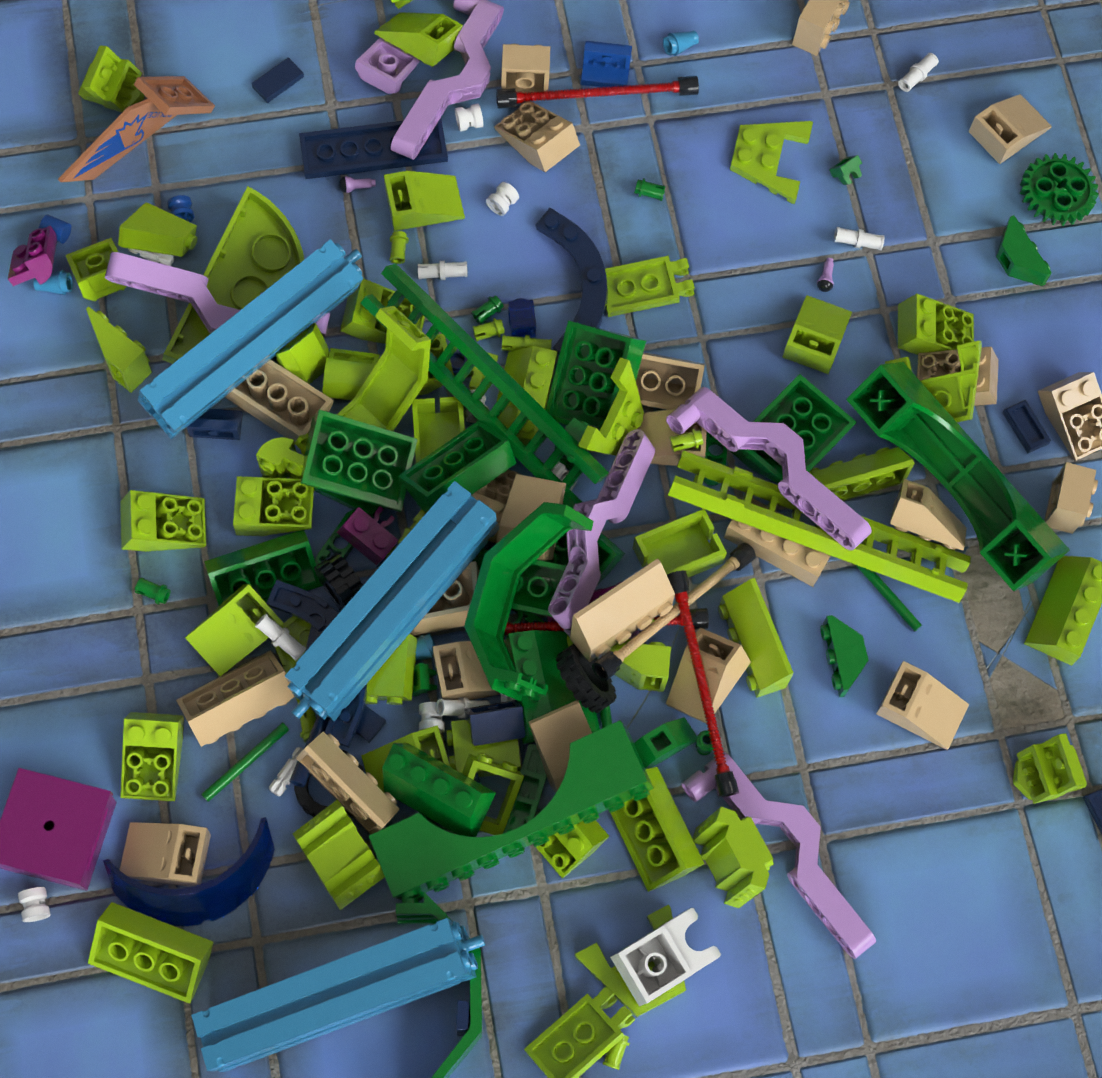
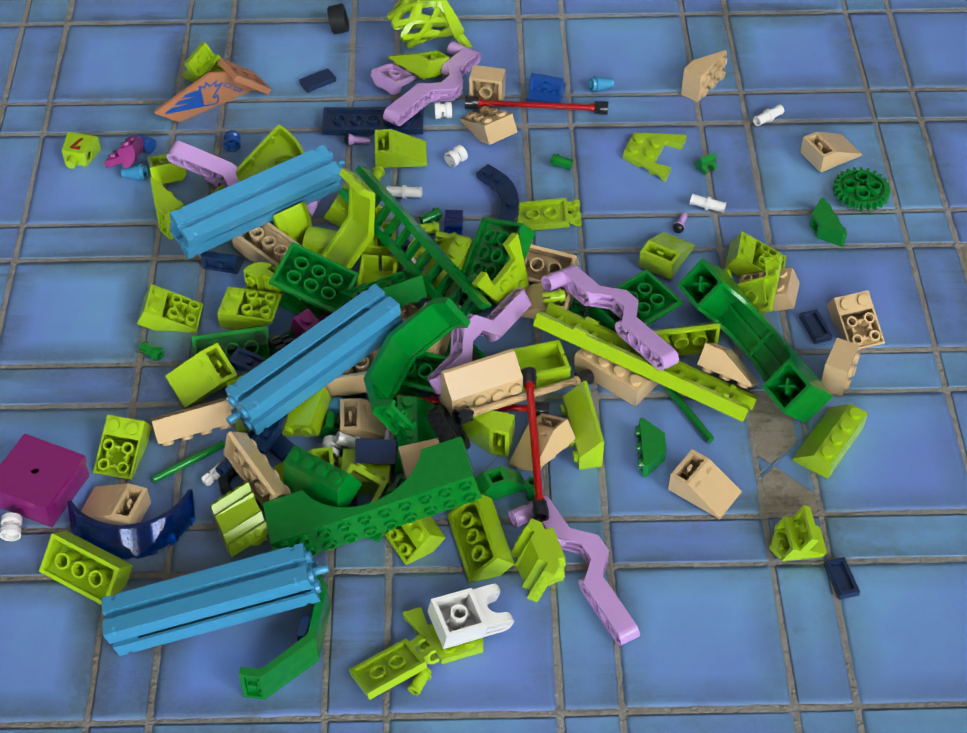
camera: 15 degrees right, 20 degrees down
lime slope [118,202,198,257] -> none
white pin [255,614,306,661] -> none

